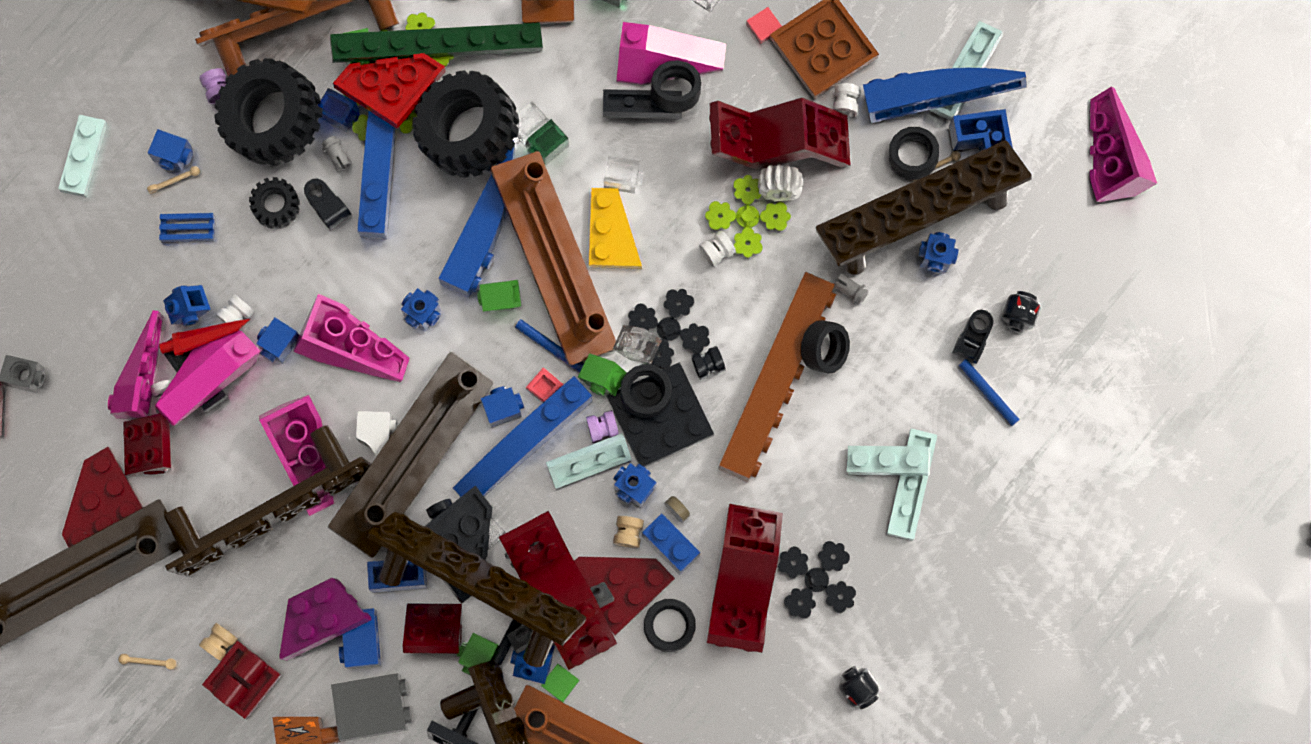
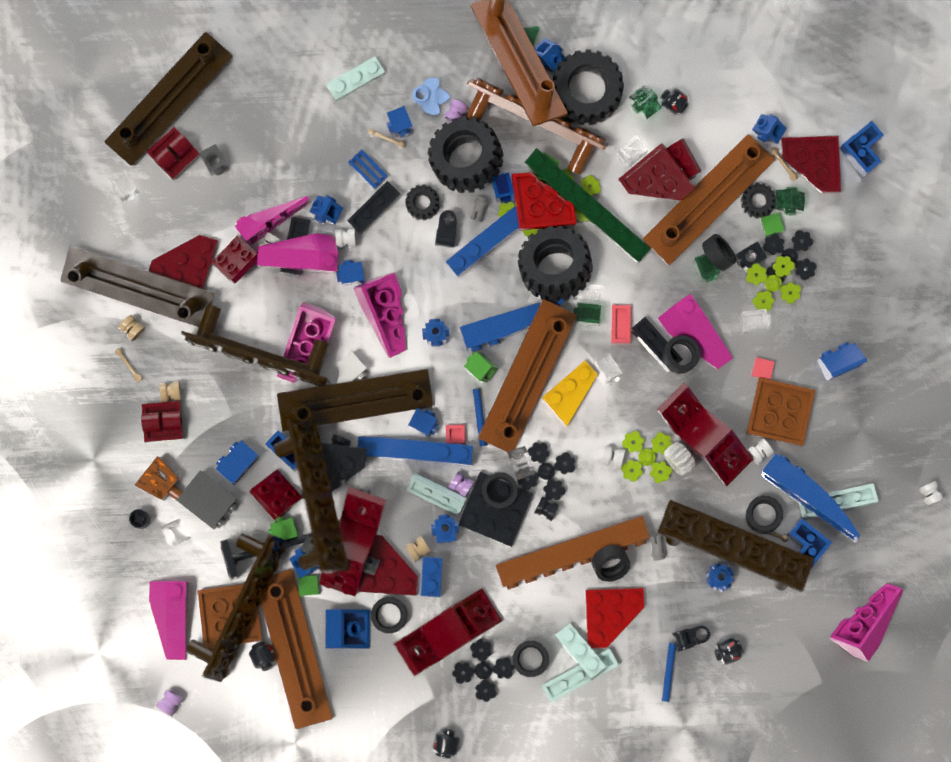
camera: 50 degrees right, 5 degrees up
red bar [159,319,250,356] -> none
magenta wing [279,578,371,661] -> none
bright green brick [578,353,627,396] -> none
dark tan tile [664,496,690,523] -> none
none -> tan wheel [118,314,145,341]
none -> blue slope [325,609,370,649]
none -> black plate [347,181,401,235]
none -> light blue plate [412,78,450,115]
none -> black tyre [513,641,549,677]
none -> red plate [585,588,644,648]
none -> coral tile [611,305,631,344]

